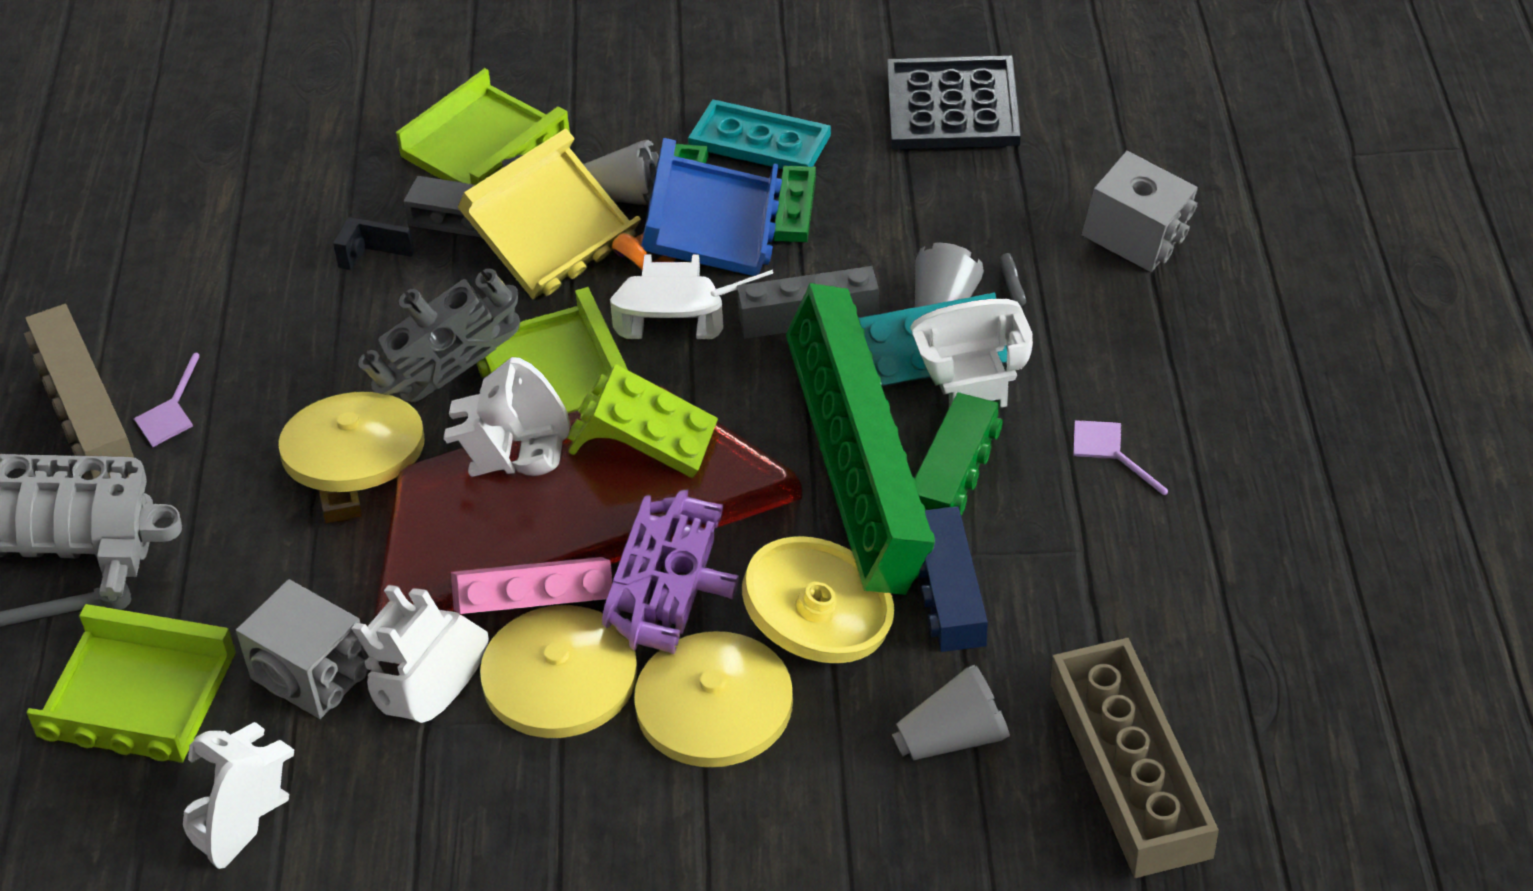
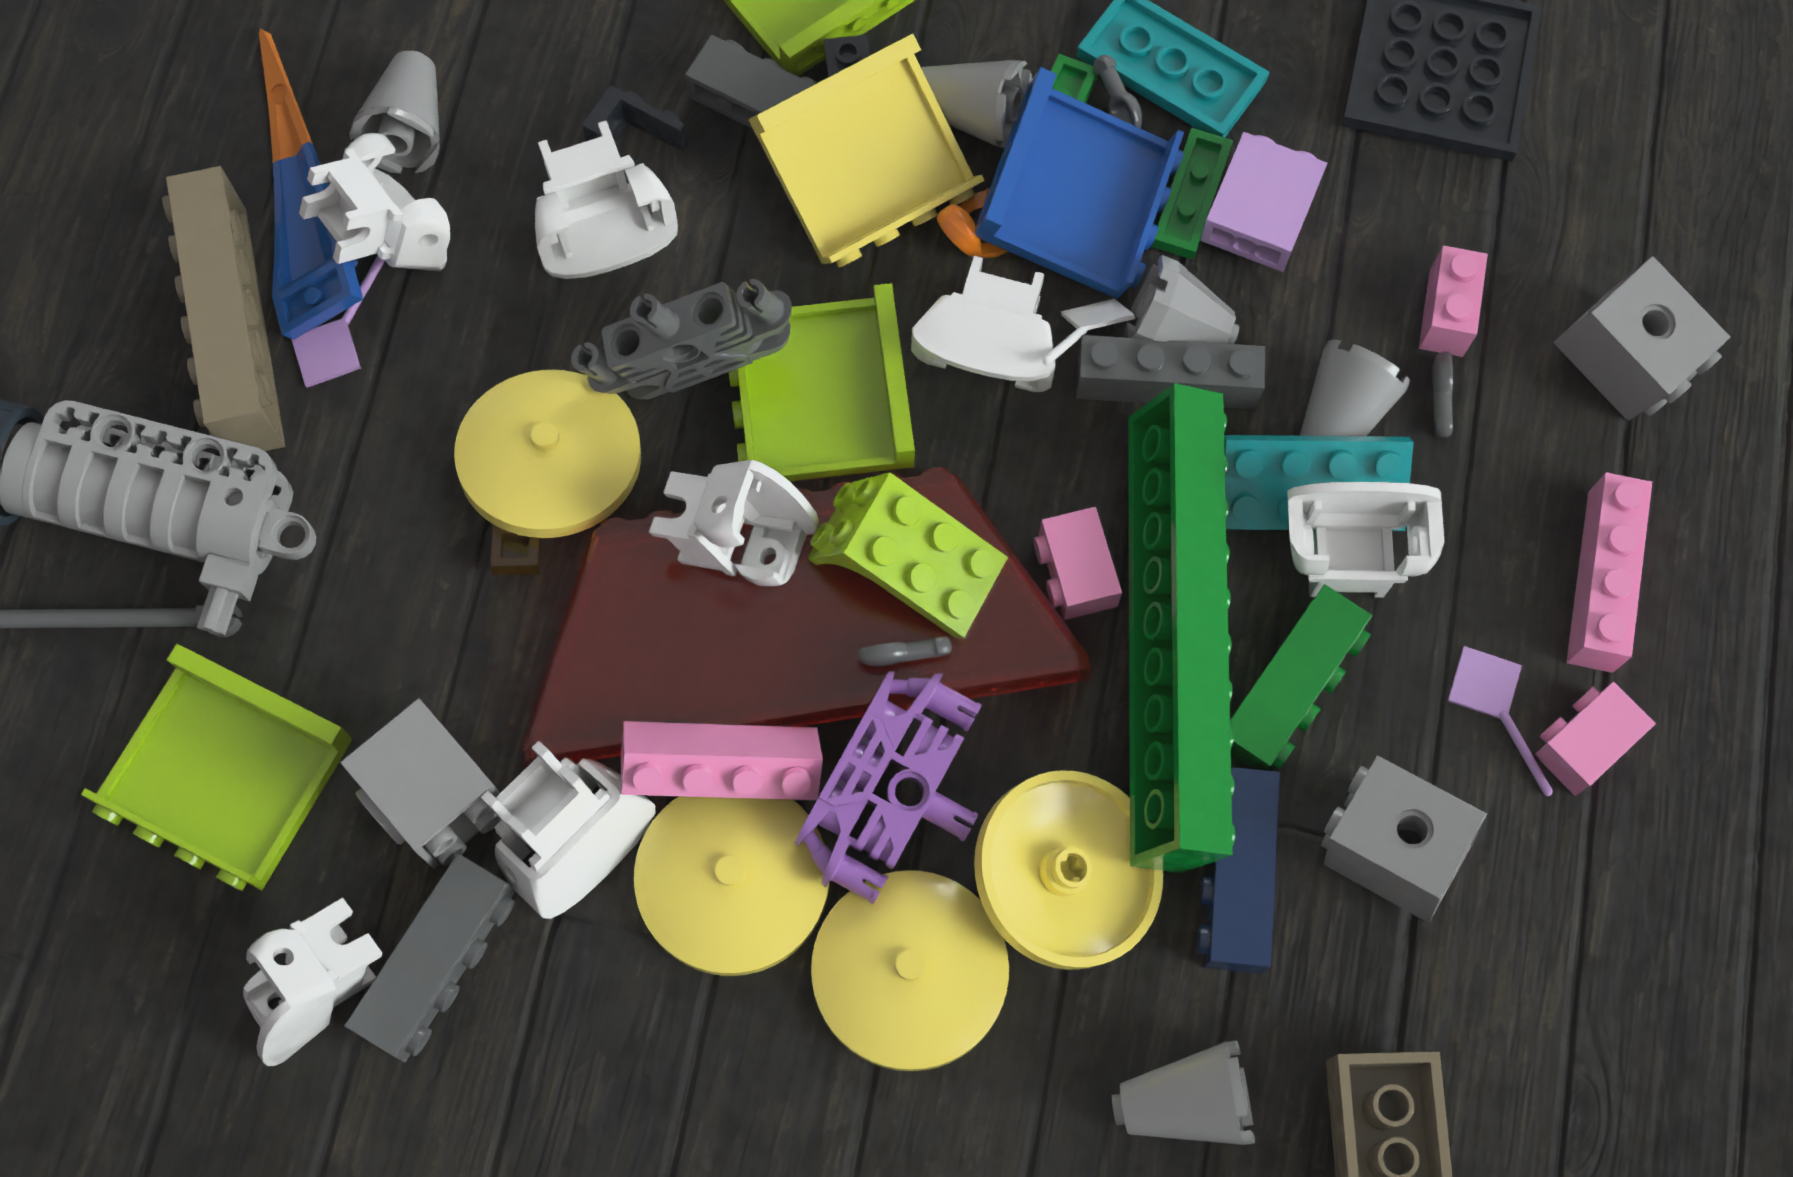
camera: 10 degrees right, 25 degrees up
none -> blue plate [259,28,363,340]
none -> white piece [299,133,450,272]
none -> dark grey brick [345,853,515,1062]
none -> light grey cone [349,51,440,174]
none -> white piece [535,121,678,279]
none -> dark grey piece [857,637,952,666]
none -> bright pink brick [1034,507,1122,620]
none -> dark grey piece [1094,55,1142,129]
none -> light grey cone [1124,255,1239,344]
none -> lavender brick [1200,132,1327,272]
none -> light grey brick [1321,755,1487,923]
none -> bright pink brick [1419,246,1488,357]
none -> bright pink brick [1534,682,1656,796]
none -> bright pink brick [1566,472,1652,673]

